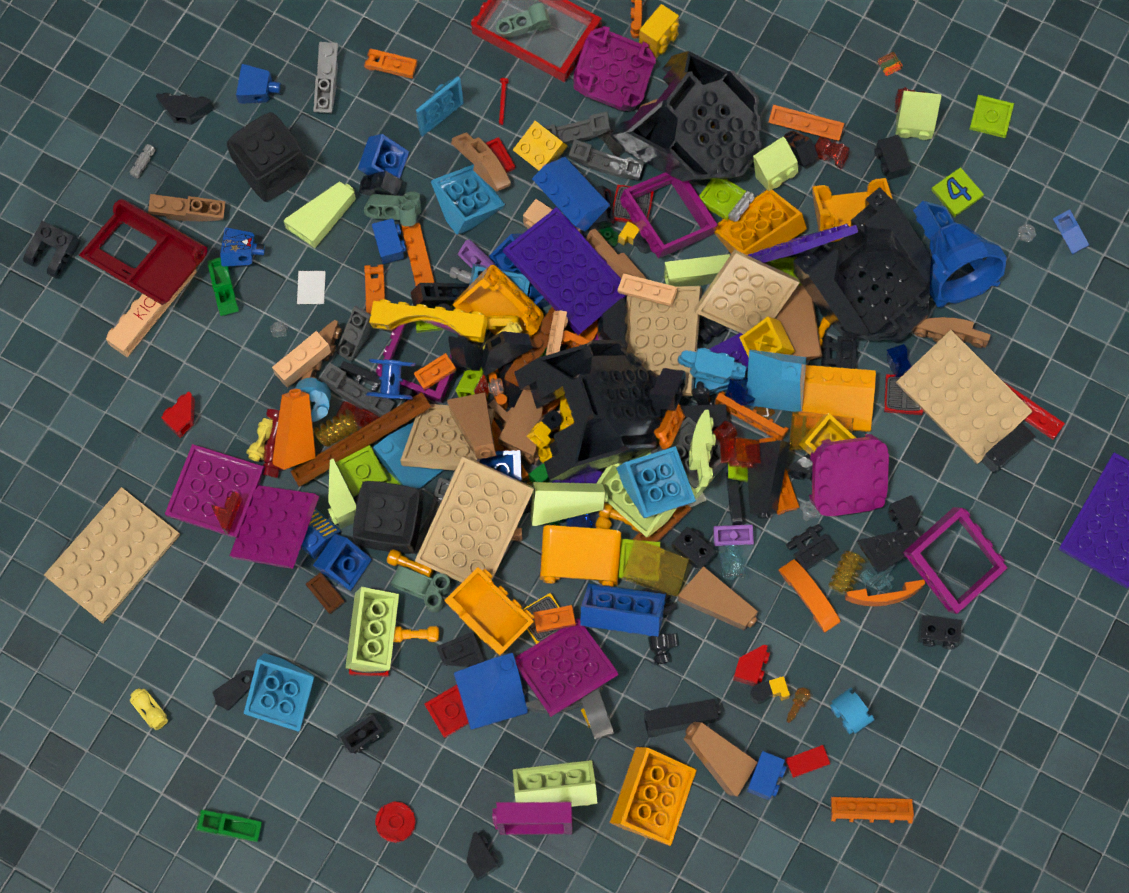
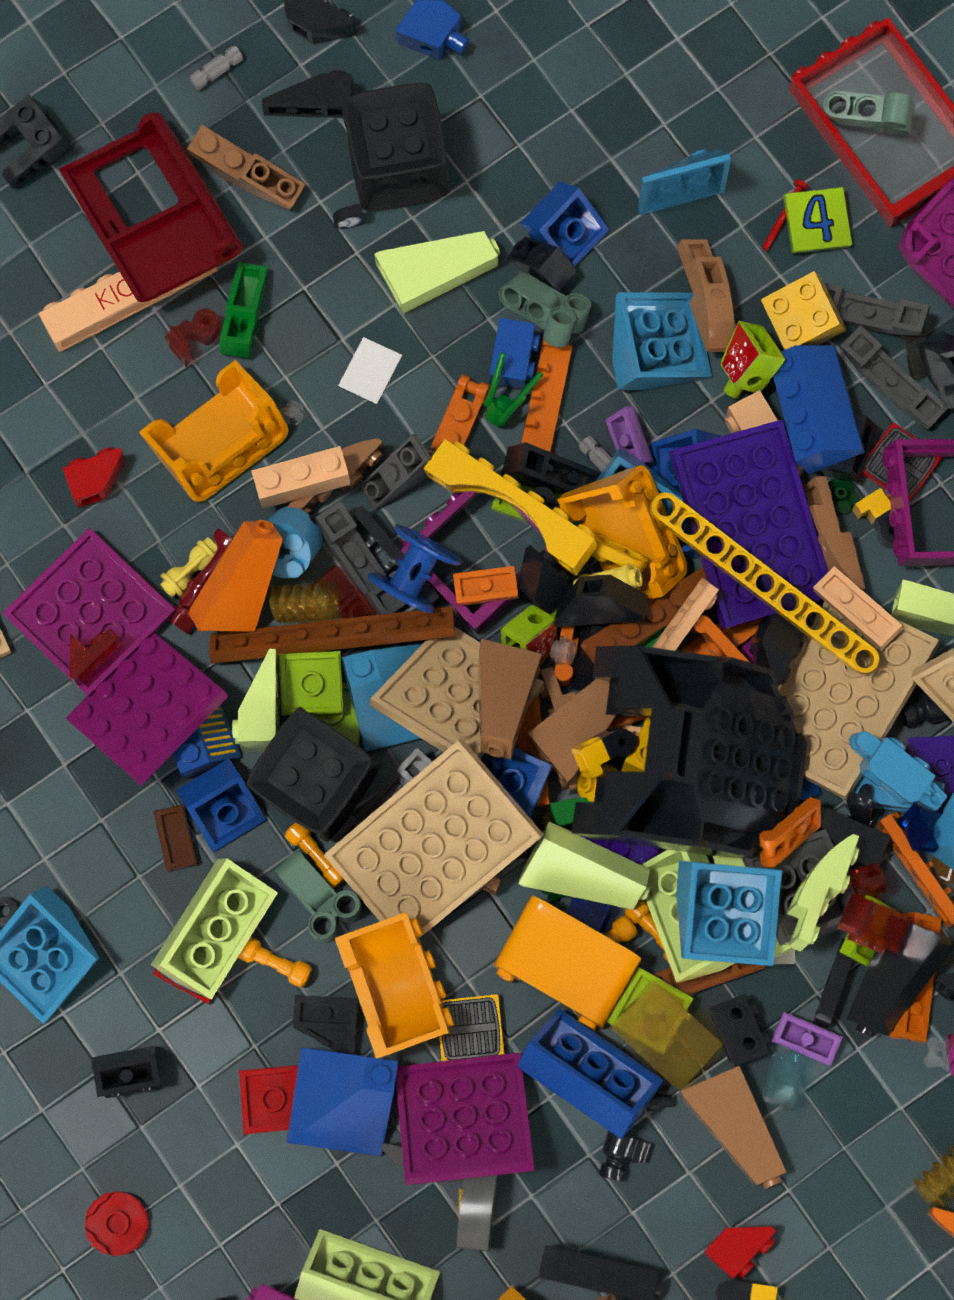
camera: 25 degrees right, 5 degrees up
blue torso [220,228,265,266] -> none
light grey slope [313,42,338,113] -> none
orange plate [364,49,417,79] -> none
red tile [485,137,515,173] -> none
orange plate [533,605,576,633] -> none
black brick [649,368,687,411] -> none
orange slope [778,559,841,633] -> none
black plate [786,524,837,571] -> none
none -> light orange windscreen [139,360,288,502]
none -> clear red leg [165,308,220,367]
none -> black slope [262,70,353,118]
none -> black tile [332,204,364,229]
none -> green plant [483,352,543,427]
none -> yellow beam [650,493,879,673]
none -> lime torso [721,321,785,398]
none -> lime tile [783,187,852,254]

